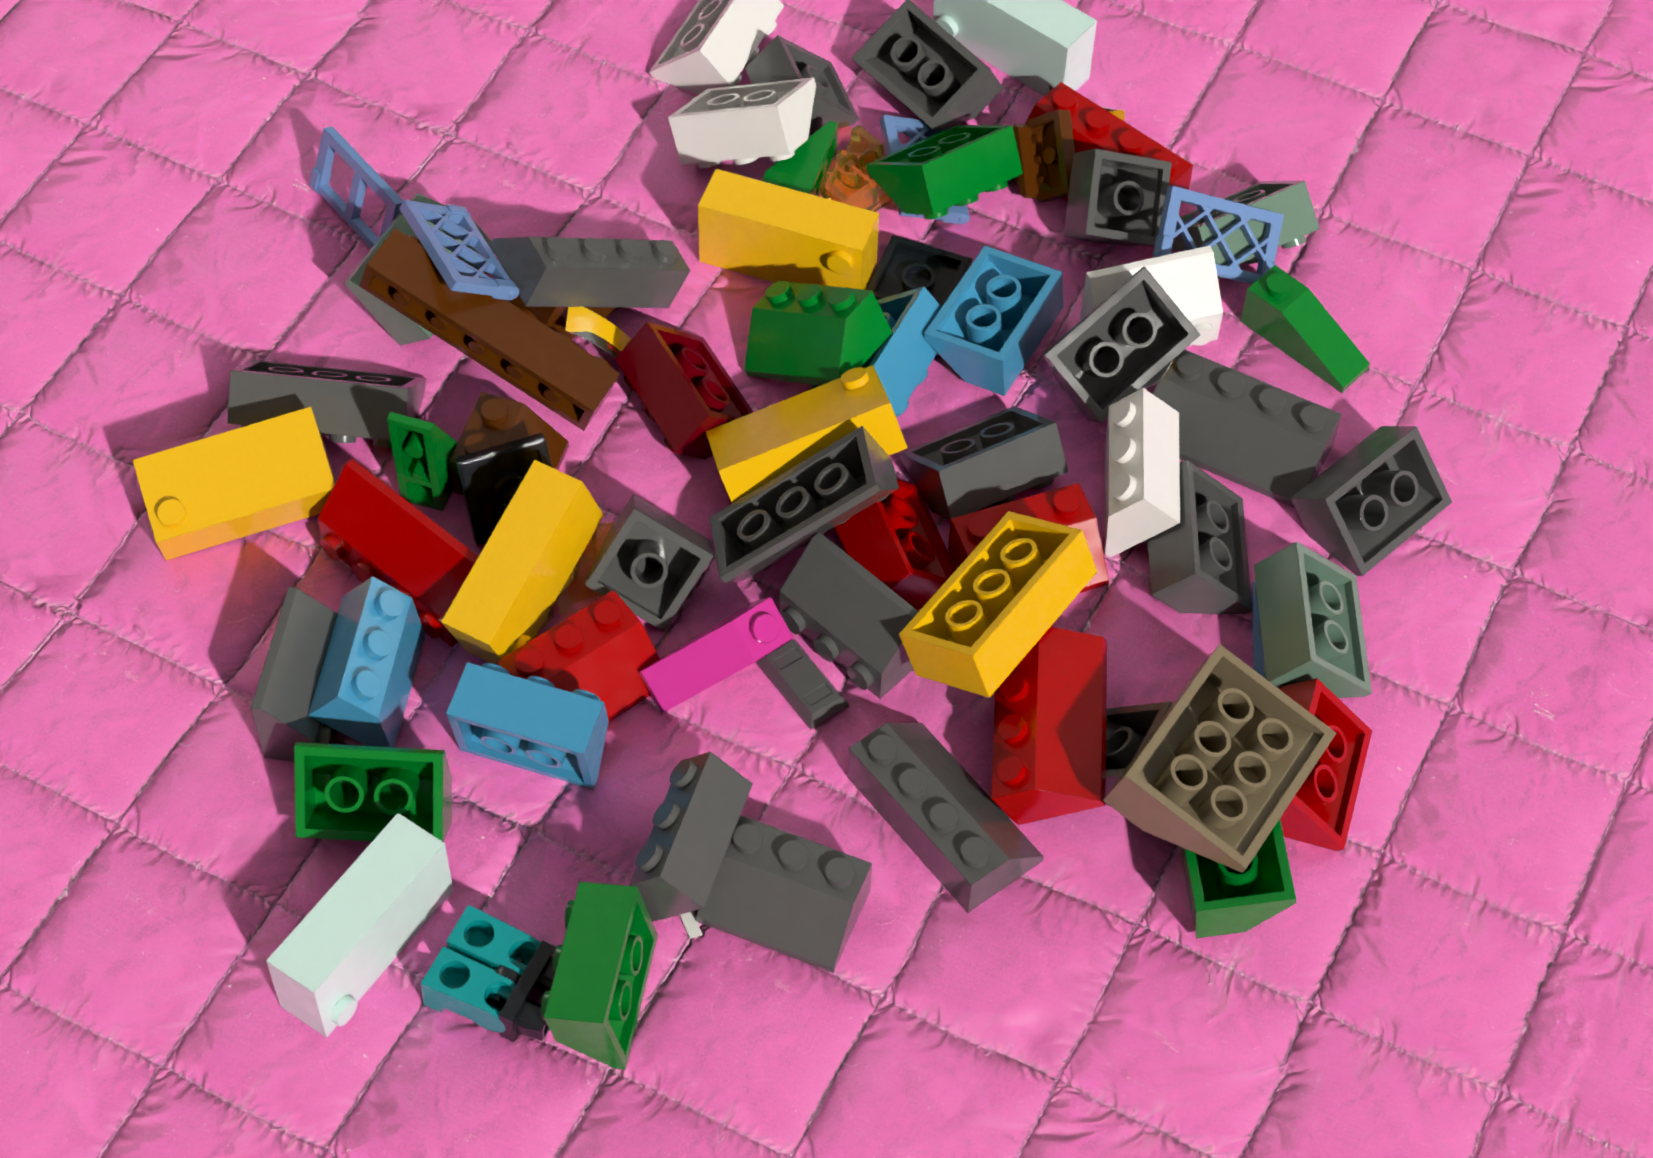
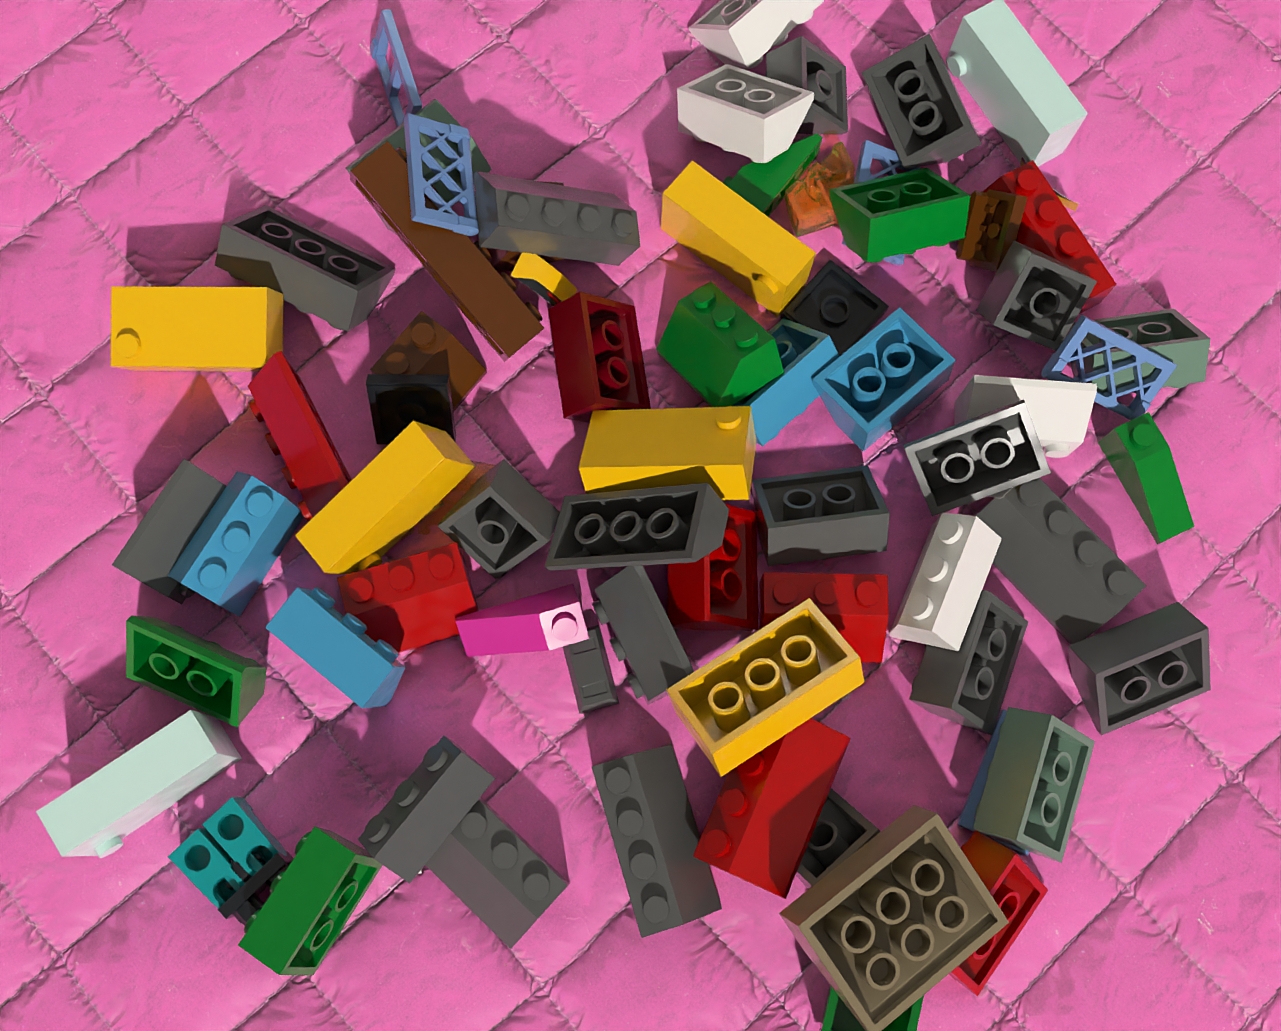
camera: 20 degrees right, 20 degrees up
green slope [387,412,458,511] -> none

